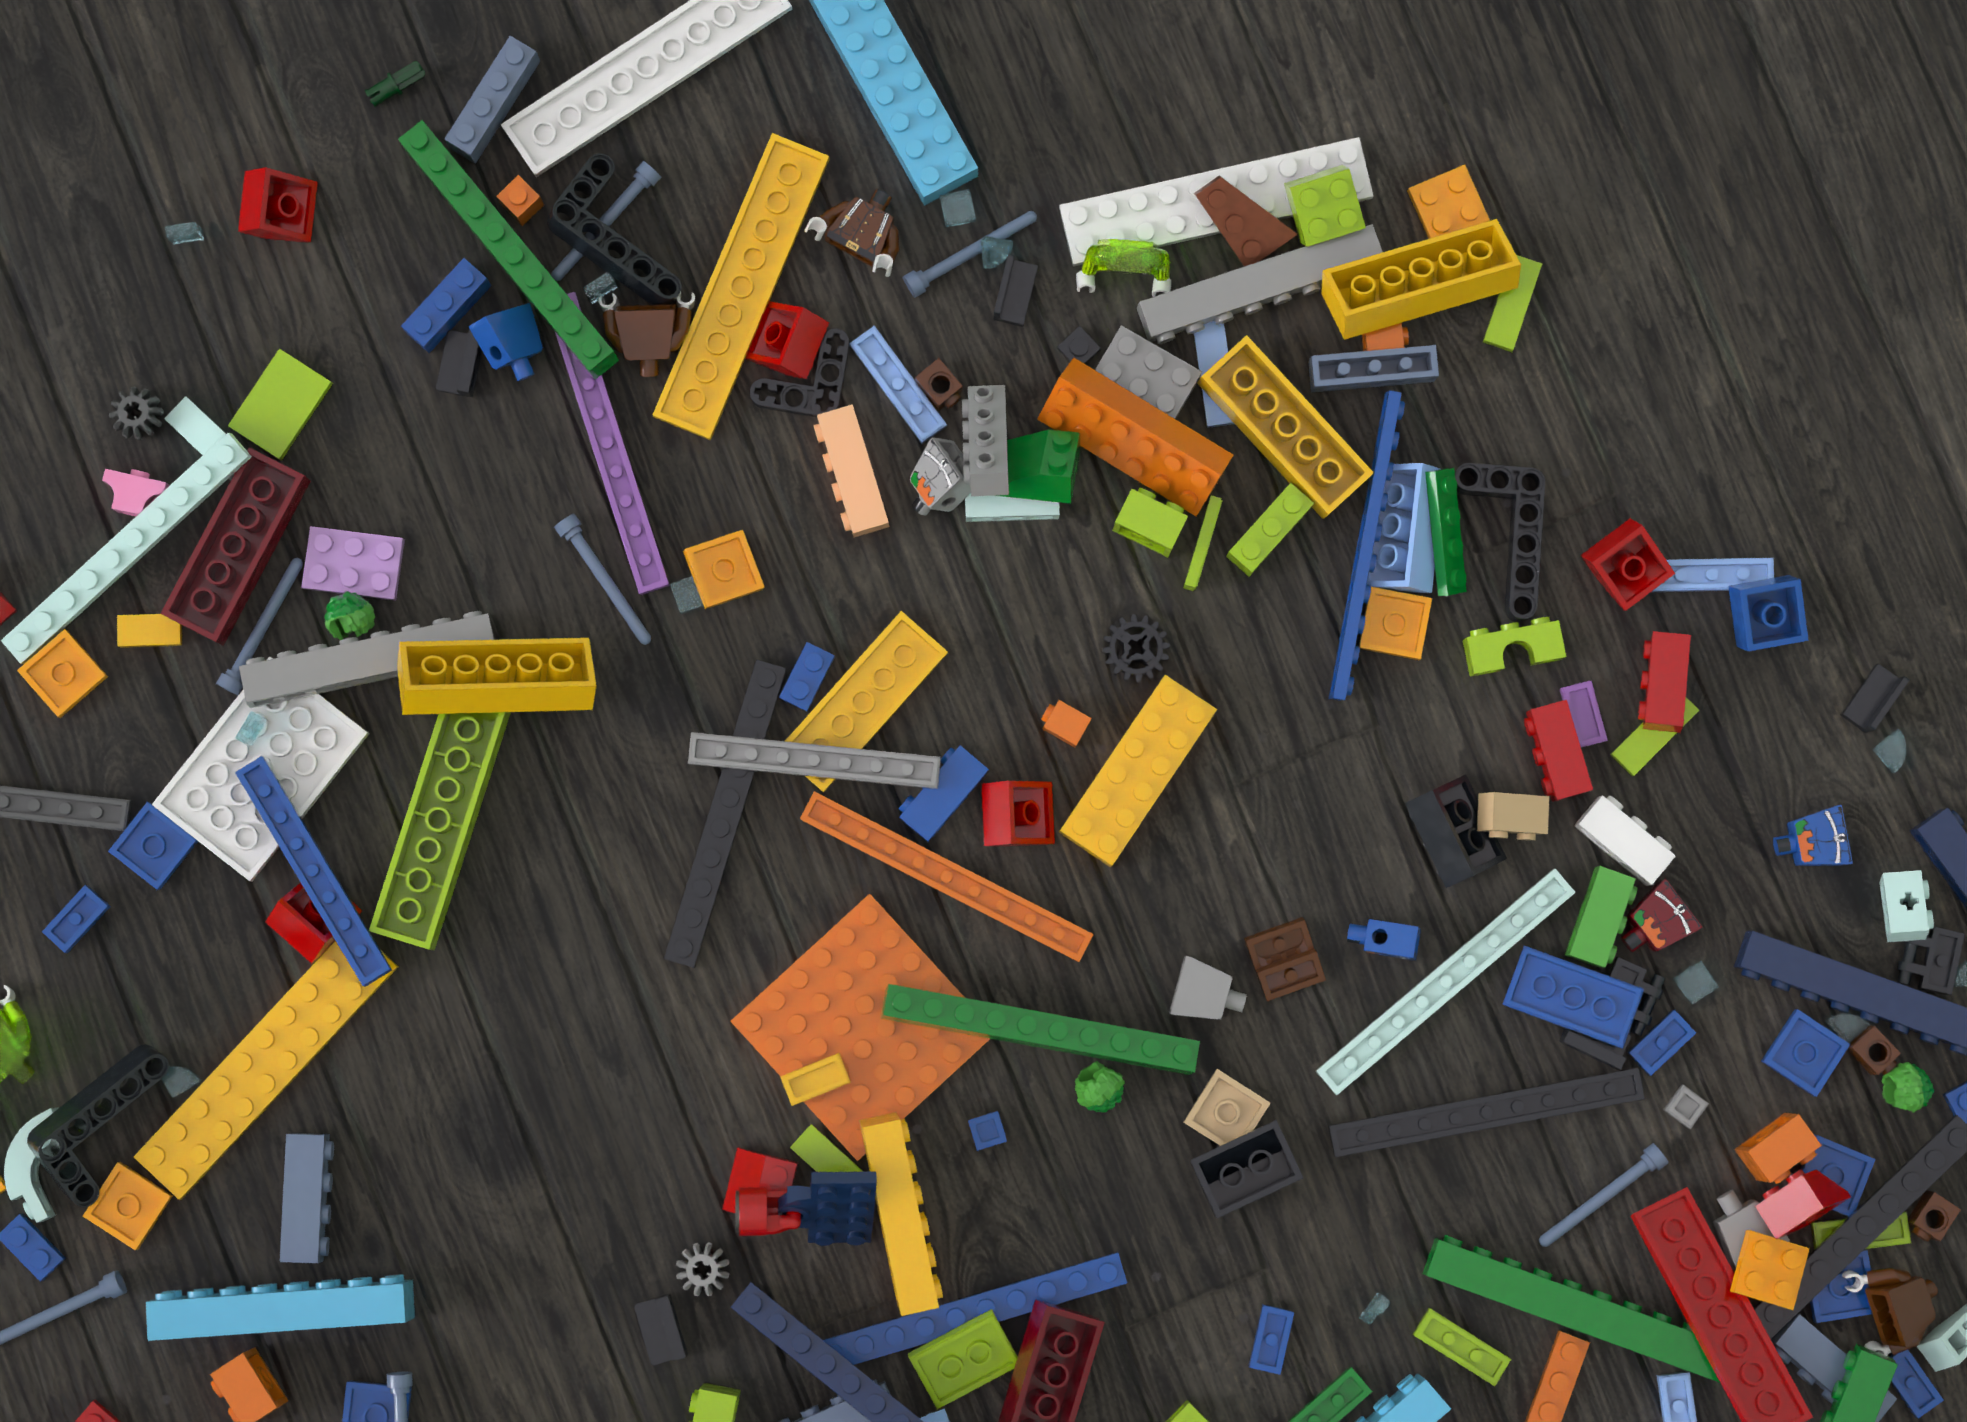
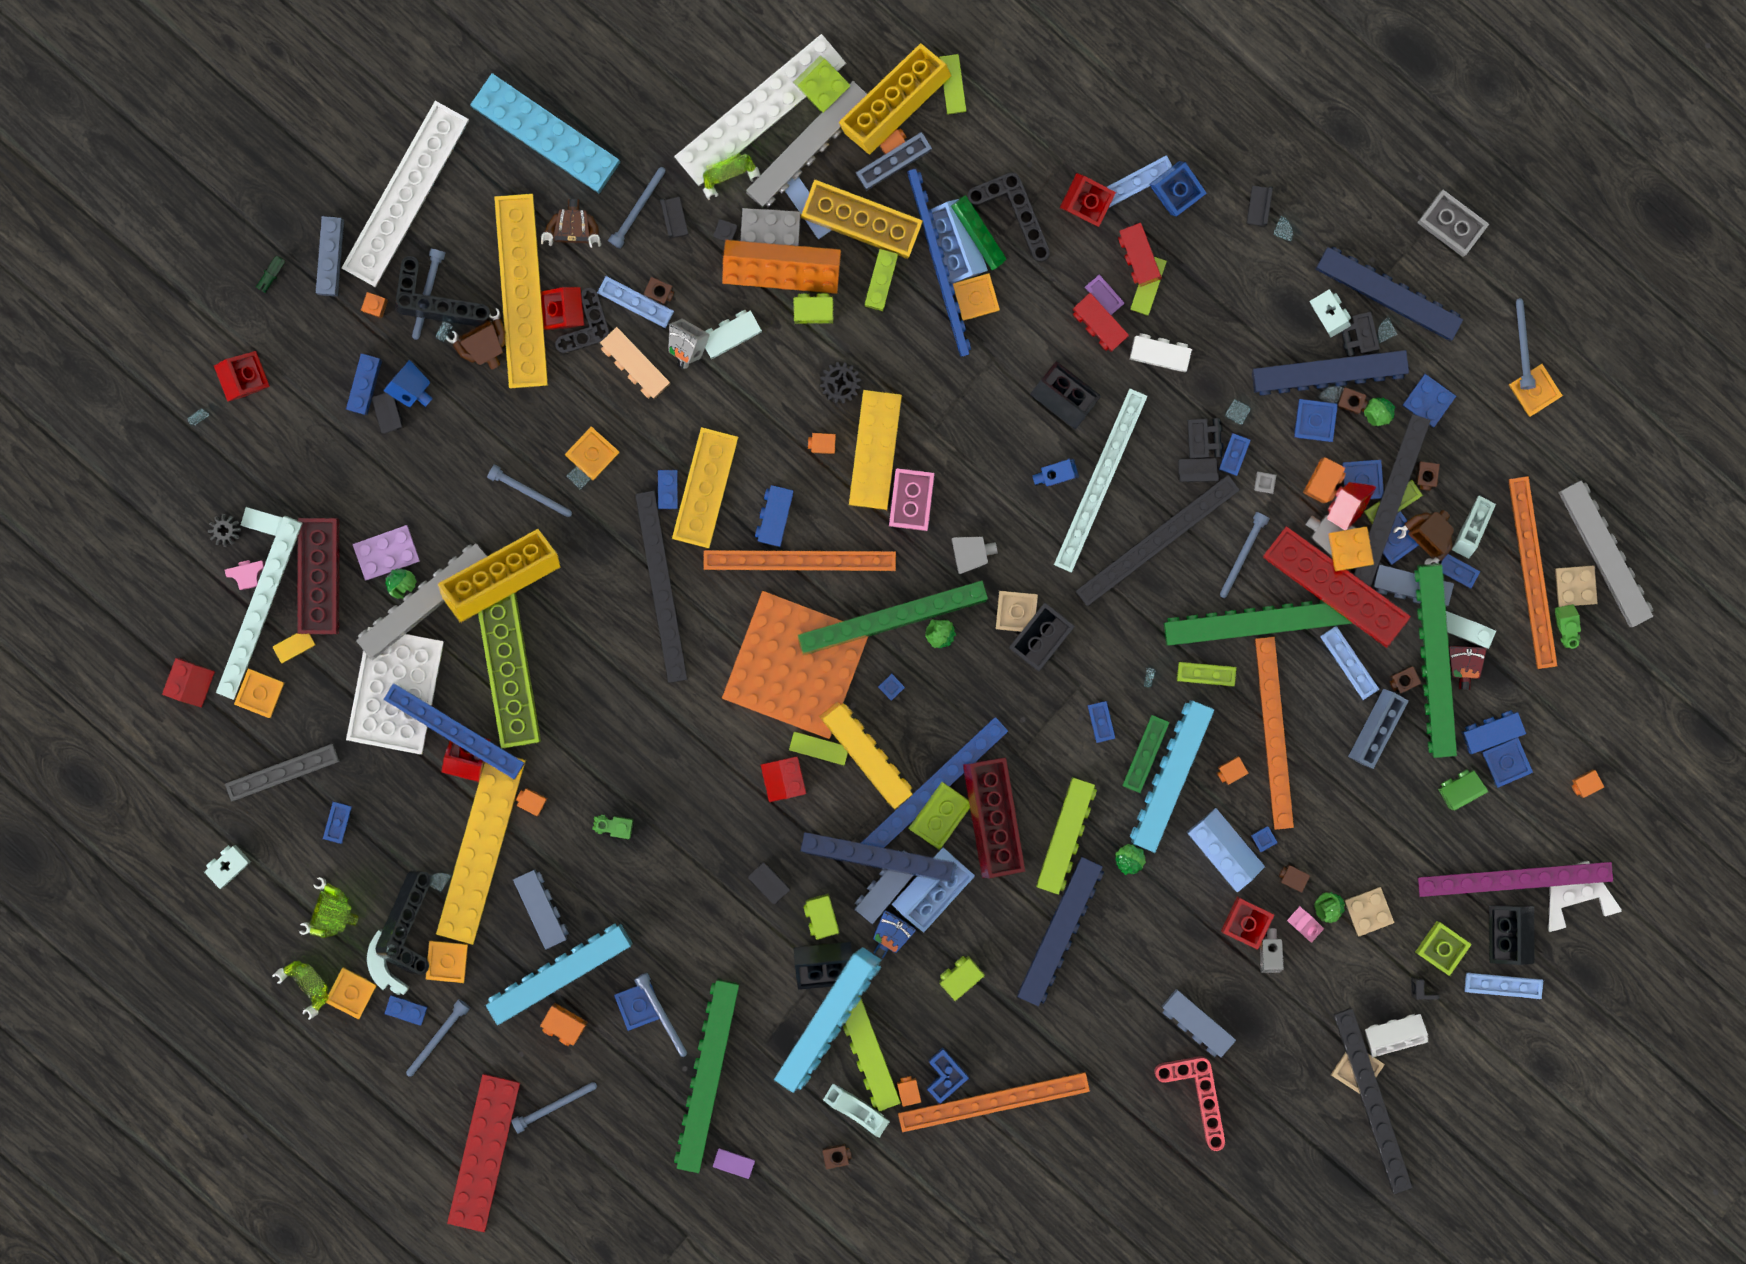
camera: 20 degrees left, 5 degrees up
blue plate [108,802,198,890] -> none
sand blue piece [216,558,303,695] -> none
lime tile [228,349,333,461] -> none
clear light blue tile [235,711,267,746] -> none
green brick [398,120,619,380] -> none
medium lavender plate [555,292,670,595] -> none
light grey gear [676,1242,730,1296] -> none
light grey tile [688,732,941,789] -> none
dark blue plate [735,1171,877,1246] -> none
yellow tile [780,1053,851,1106] -> none
clear light blue tile [939,189,976,227] -> none
light grey brick [962,385,1009,496] -> none
clear light blue tile [980,236,1013,268] -> none
red slope [981,781,1055,846] -> none
green slope [996,430,1080,504] -> none
lime tile [1183,495,1223,591] -> none
copper wing [1194,175,1297,267] -> none
reddish brown slope [1244,917,1326,1001] -> none
light orange plate [1407,165,1490,239] -> none
lime arch [1463,617,1566,677] -> none
tan brick [1477,792,1549,840] -> none
blue tile [1503,946,1644,1049] -> none
bright green brick [1565,866,1637,968] -> none
dark red torso [1621,879,1702,953] -> none
blue torso [1773,805,1853,866] -> none
none -> orange brick [516,788,548,816]
none -> bright green brick [592,815,634,839]
none -> bright pink brick [889,469,934,531]

